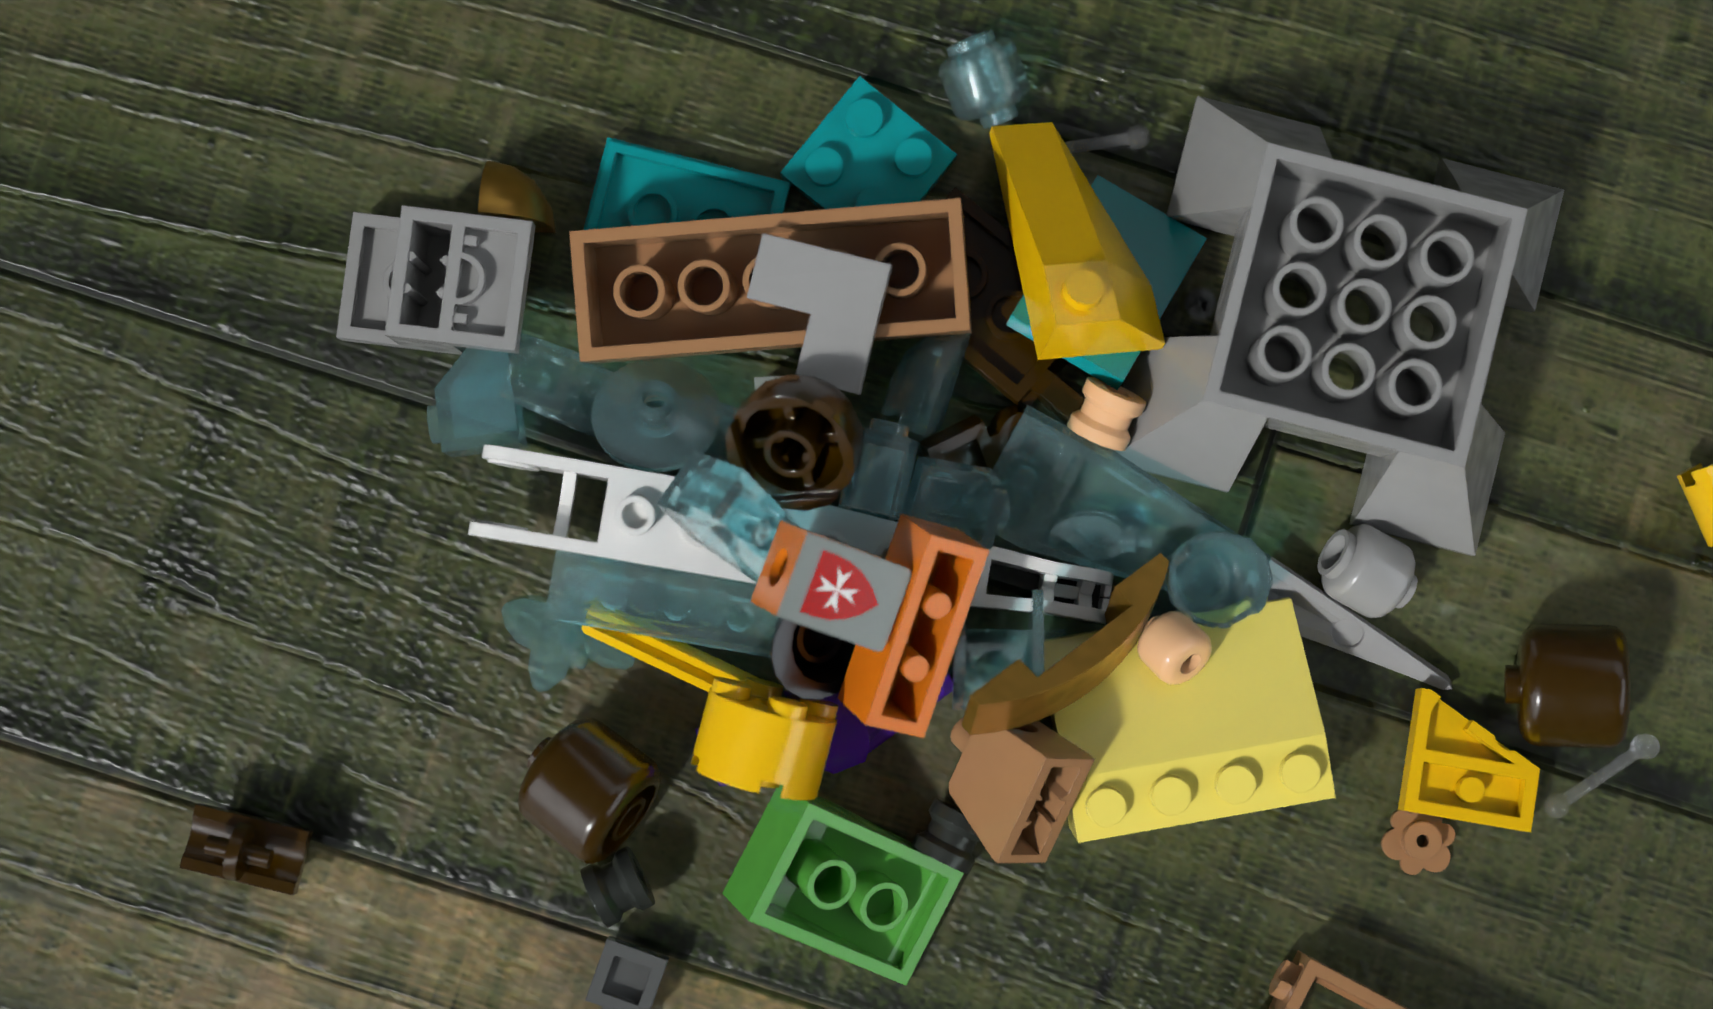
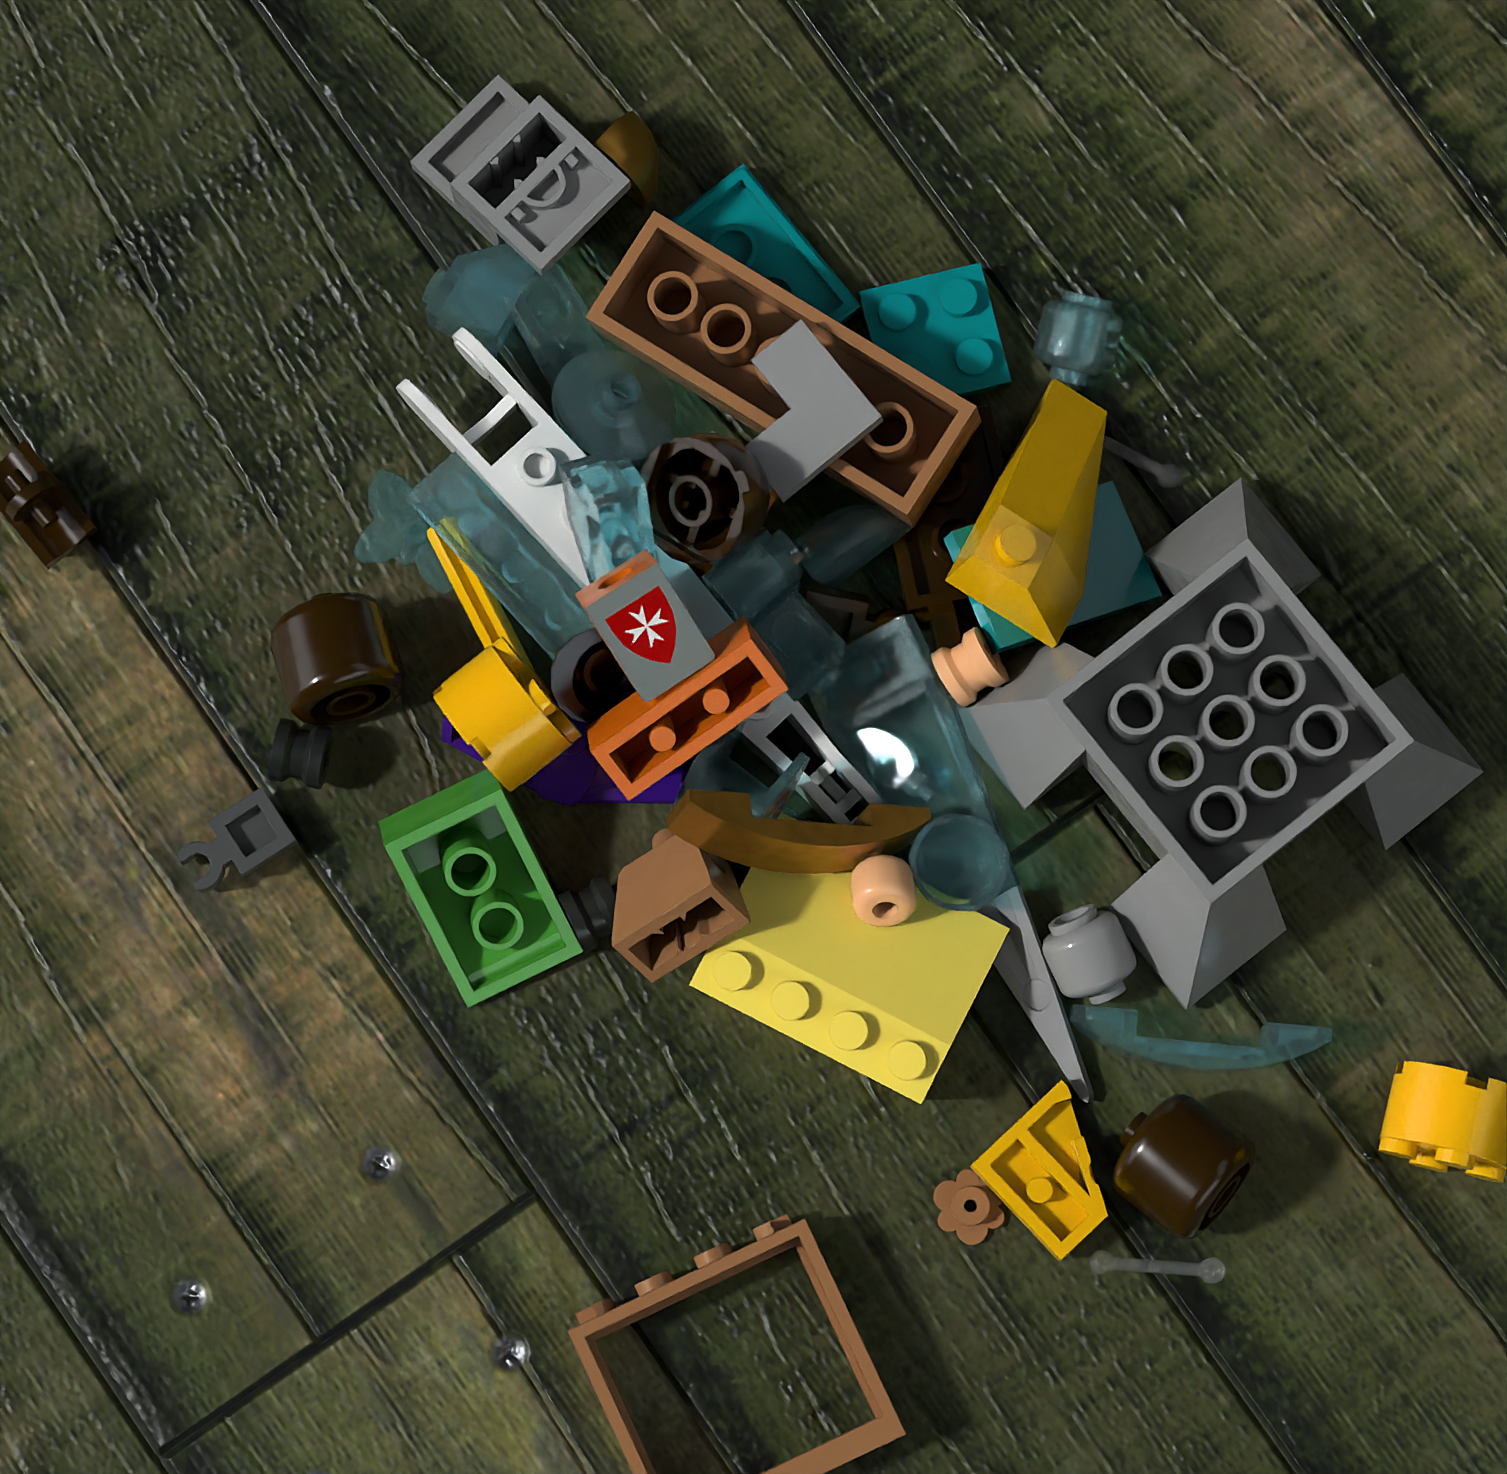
camera: 40 degrees right, 5 degrees down
none -> clear light blue slope [1068,1004,1333,1074]

